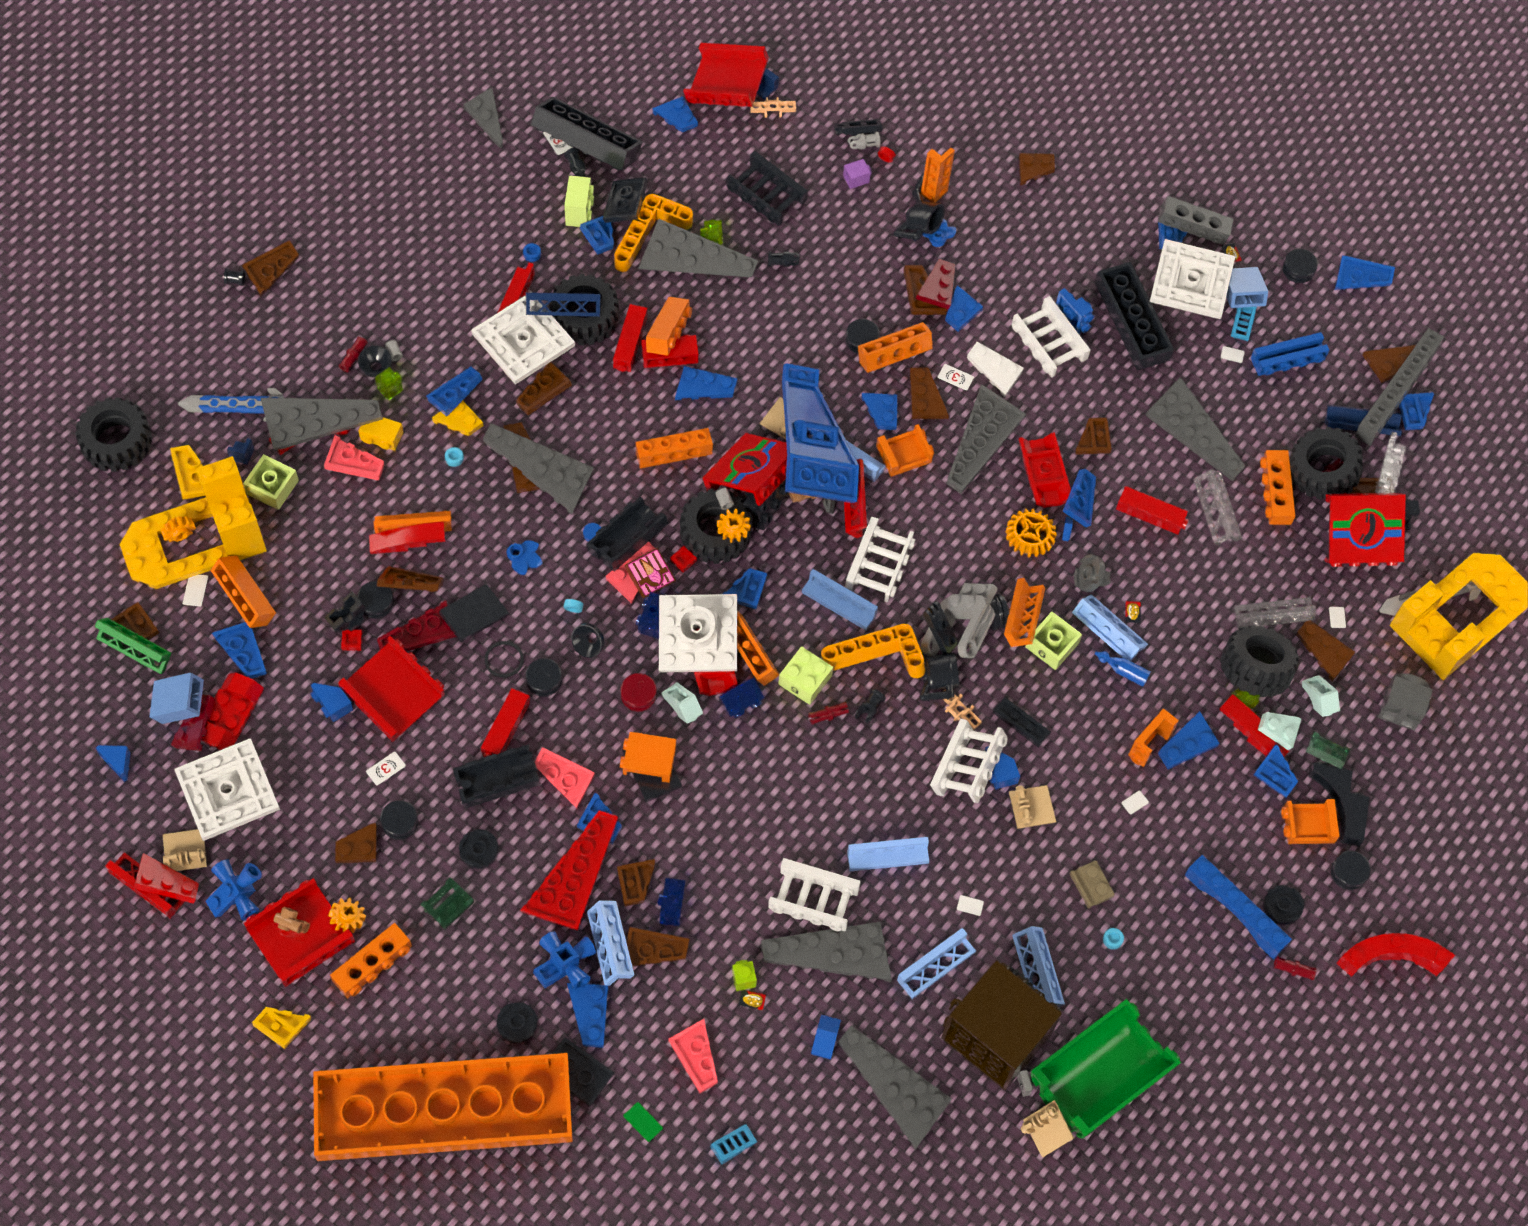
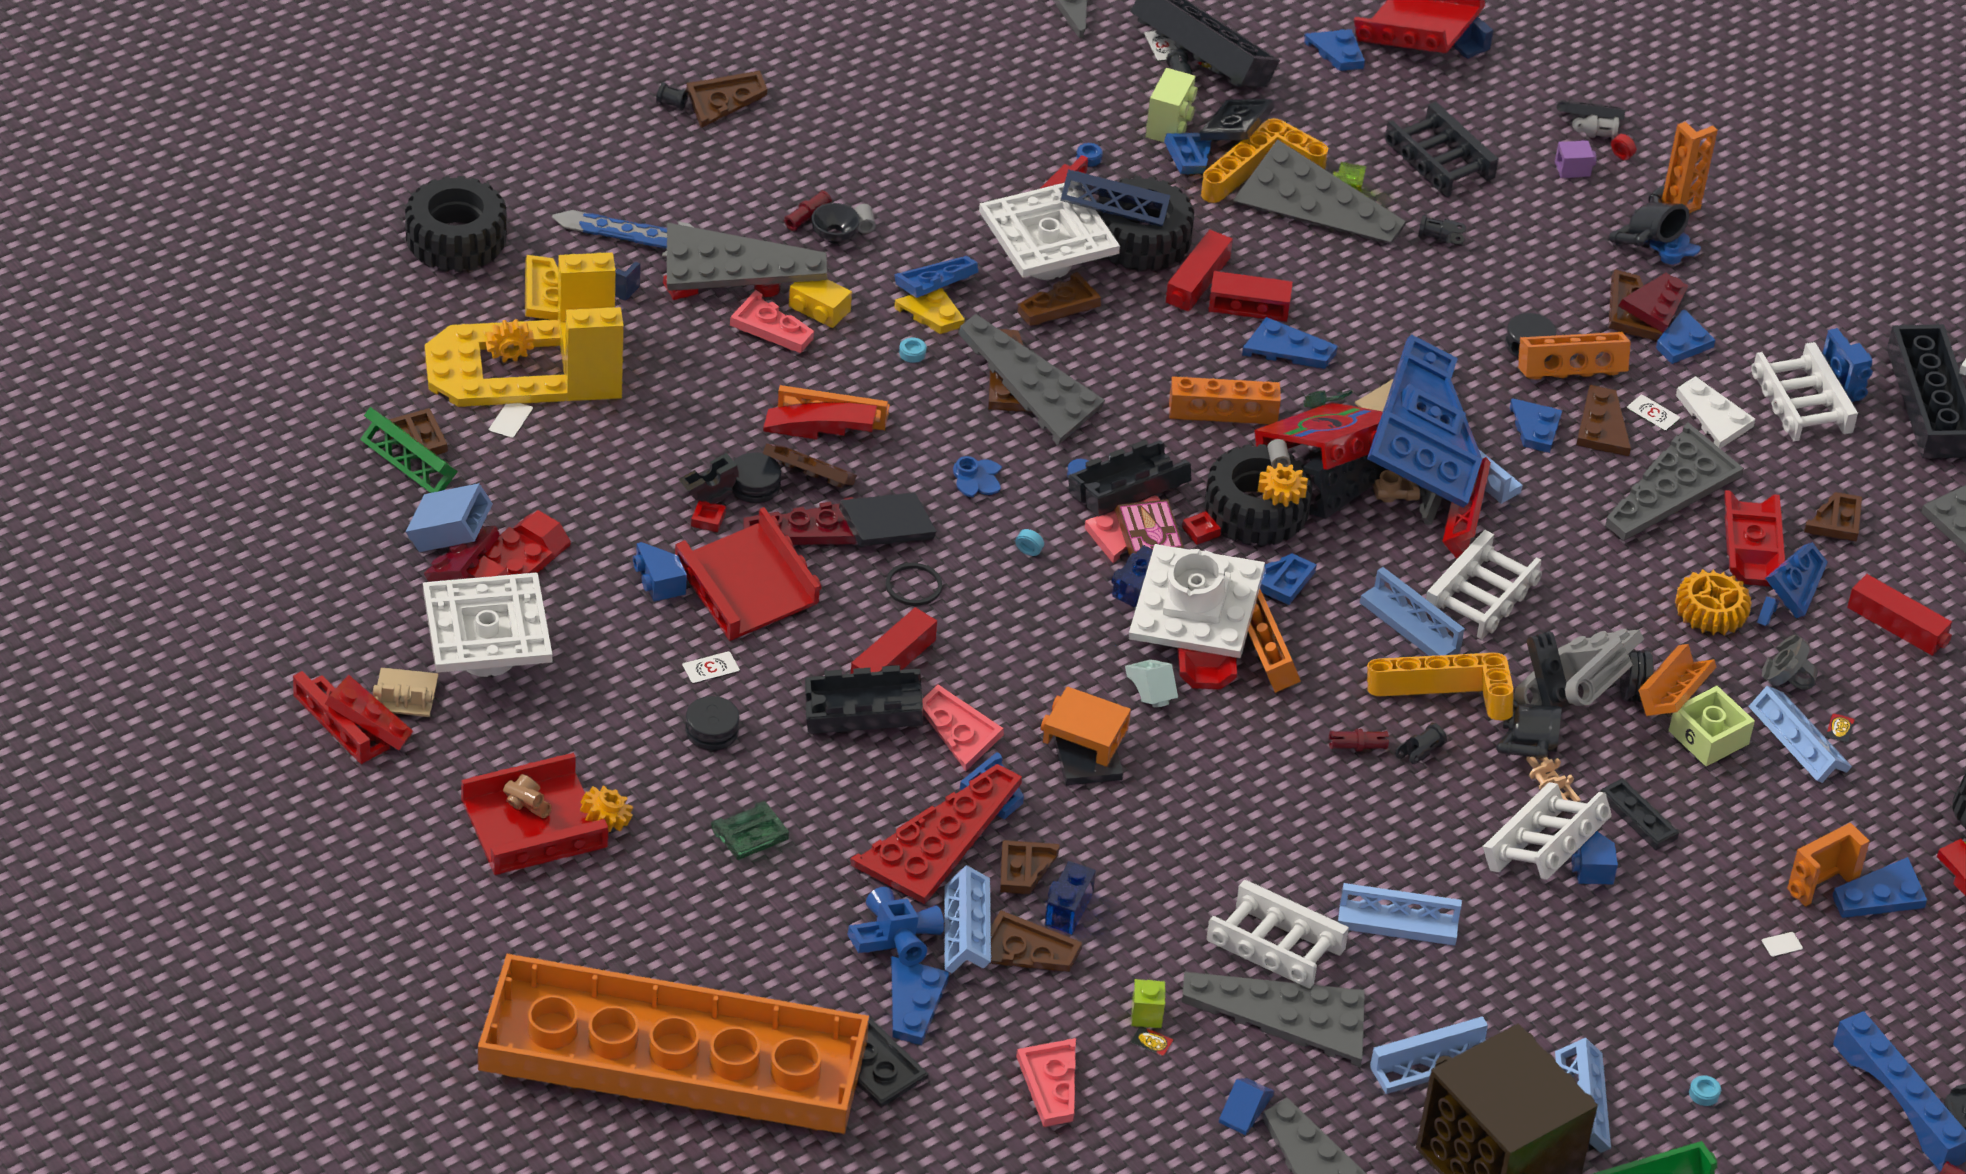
camera: 15 degrees right, 20 degrees down
blue slope [96,745,131,782] -> none
blue brick [205,859,262,921] -> none
orange brick [210,556,276,628] -> none
blue wing [212,622,267,679] -> none
yellowish green brick [243,454,299,510] -> none
yellow wing [252,1007,311,1049] -> none
orange brick [330,923,412,999] -> none
reddish brown wing [335,823,377,863] -> none
clear neon green brick [375,367,403,401] -> none
black tile [458,829,499,869] -> none
black tile [497,1002,538,1044] -> none
black head [525,658,562,697] -> none
black piece [571,623,605,658] -> none
dark red head [621,673,657,712] -> none
green sticker [623,1102,663,1142] -> none
orange brick [646,297,692,355] -> none
clear blue brick [718,678,765,718] -> none
light nougat piece [750,97,796,118] -> none
yellowish green brick [778,646,833,705] -> none
orange panel [876,424,934,477] -> none
white sticker [957,895,984,916] -> none
tan hinge [1009,785,1056,829] -> none
reddish brown wing [1019,153,1055,185] -> none
dark tan plate [1070,861,1115,909] -> none
blue wheel [1095,651,1151,687] -> none
none -> clear green plate [1303,390,1353,409]

